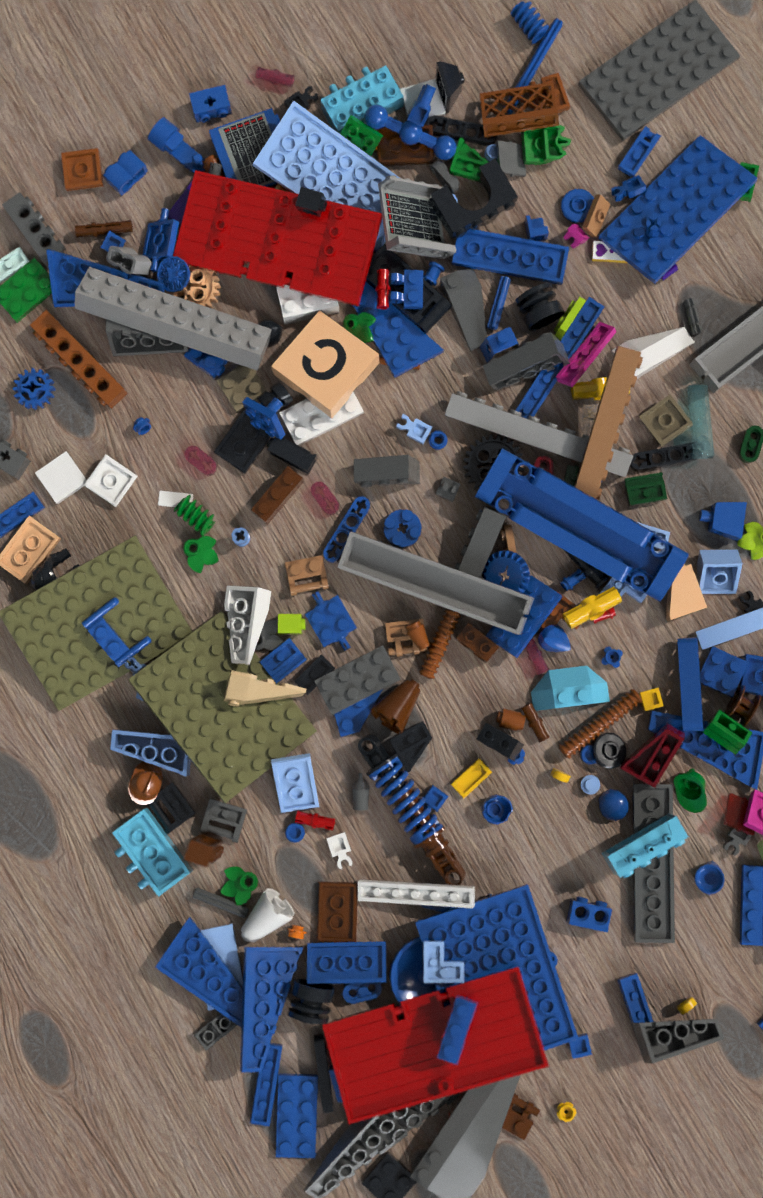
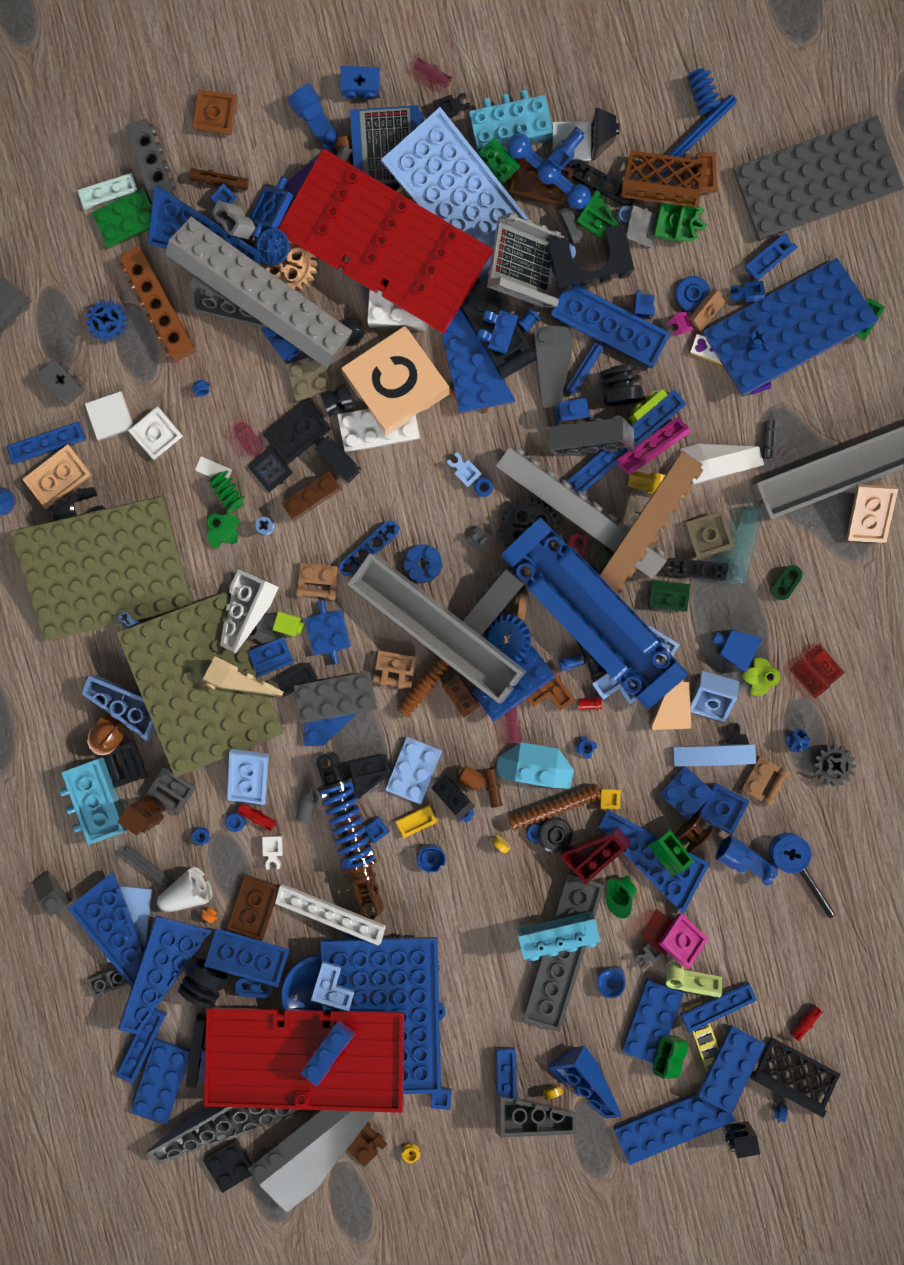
camera: 20 degrees right, 5 degrees up
blue plate [82,597,151,667] -> none
blue brick [103,150,148,196] -> none
green plate [221,866,258,905] -> none
blue plate [242,397,286,440] -> none
black brick [295,187,327,217] -> none
clear pink beam [311,482,339,515] -> none
green plate [343,312,376,343] -> none
dark grey wedge [354,455,420,487] -> none
reddish brown cone [370,679,421,734] -> none
red pin [375,269,390,310] -> none
dark orange cone [406,620,430,650] -> none
blue piece [538,625,571,652] -> none
yellow piece [563,586,622,629] -> none
blue brick [566,896,612,933] -> none
light blue plate [580,775,600,795] -> none
blue hair [598,789,629,821] -> none
blue beam [677,637,704,732] -> none
none -> dark grey slope [33,871,72,917]
none -> blue plate [192,827,210,846]
none -> piece [248,447,293,493]
none -> light blue plate [386,736,442,804]
none -> blue wedge [548,1046,621,1118]

